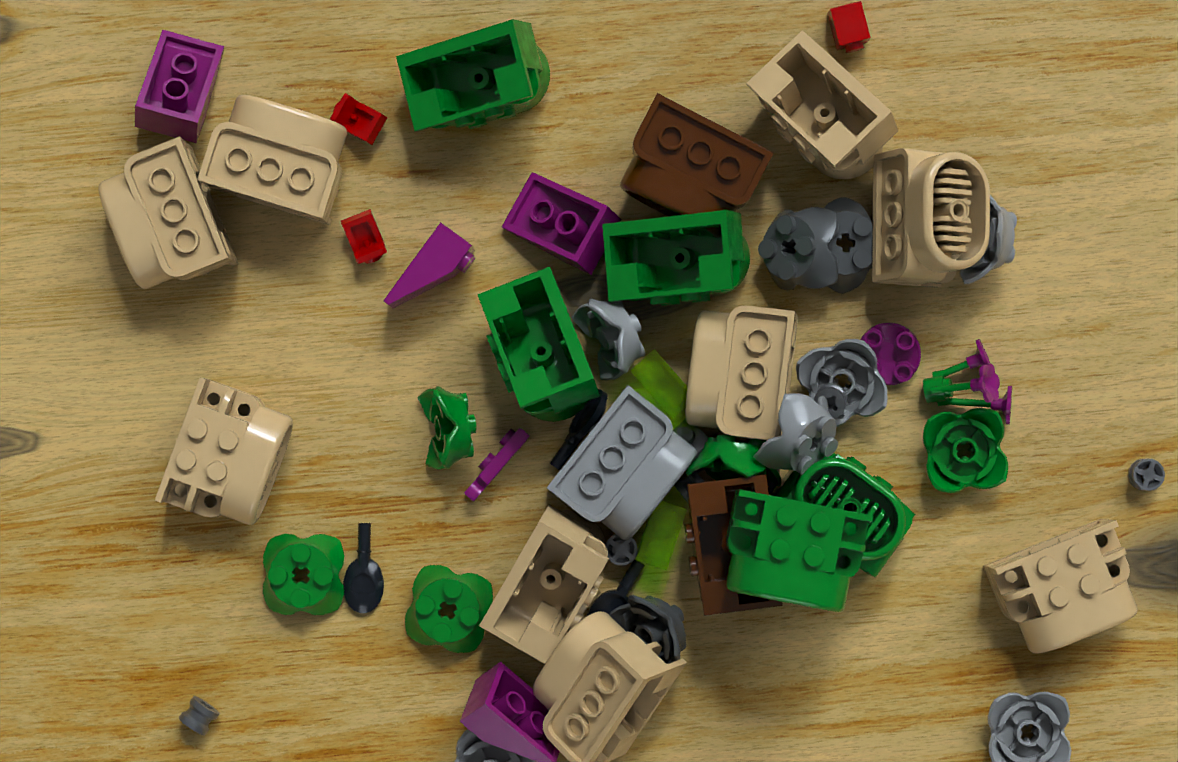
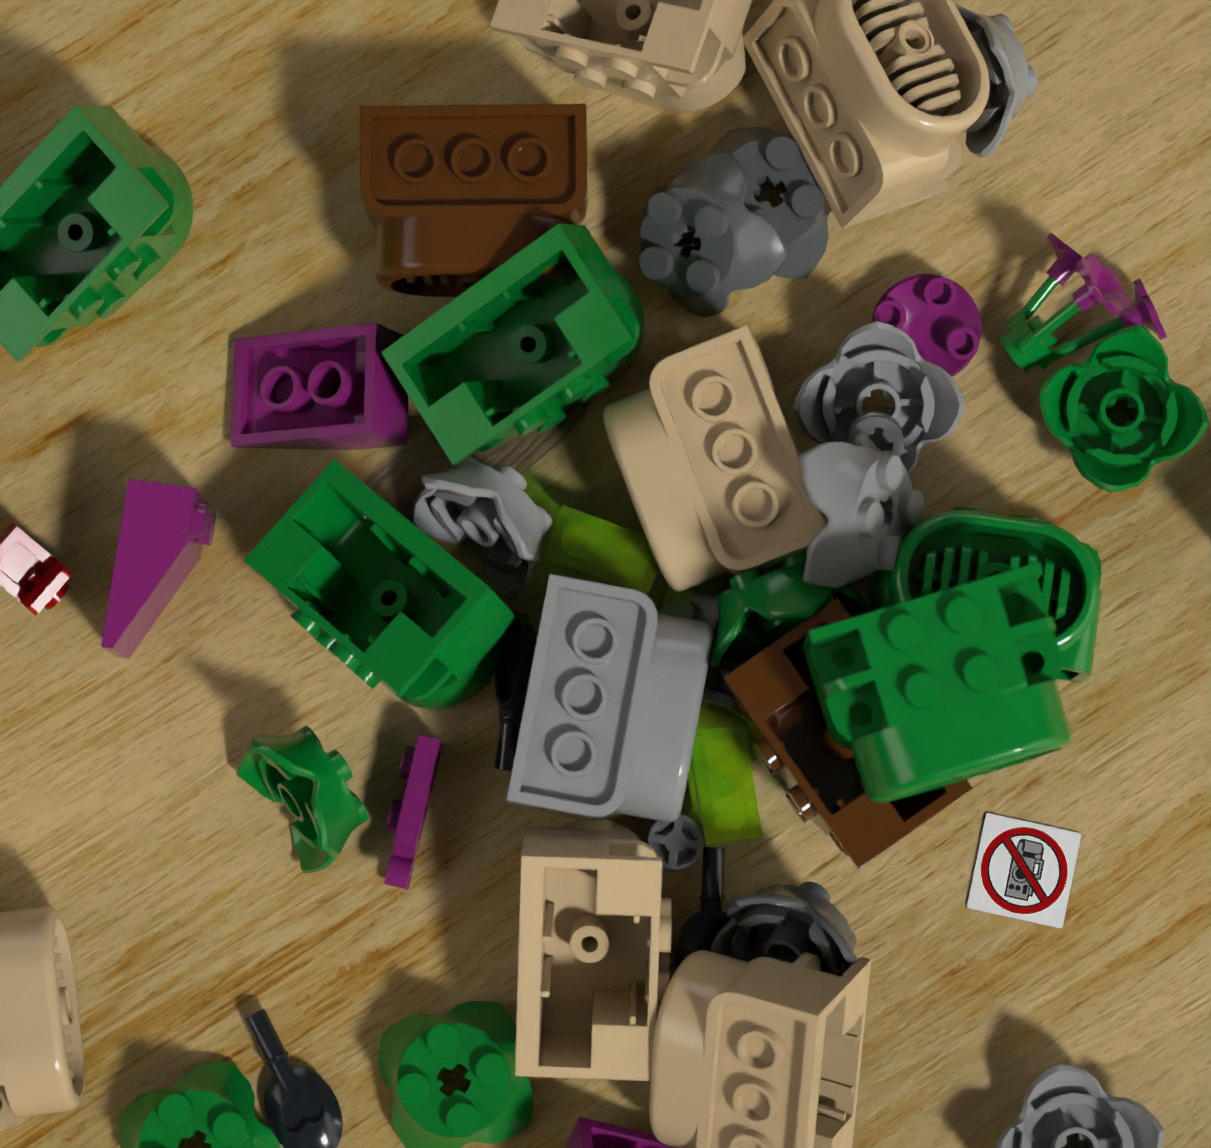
camera: 25 degrees left, 5 degrees down
none -> sticker [967,813,1081,928]

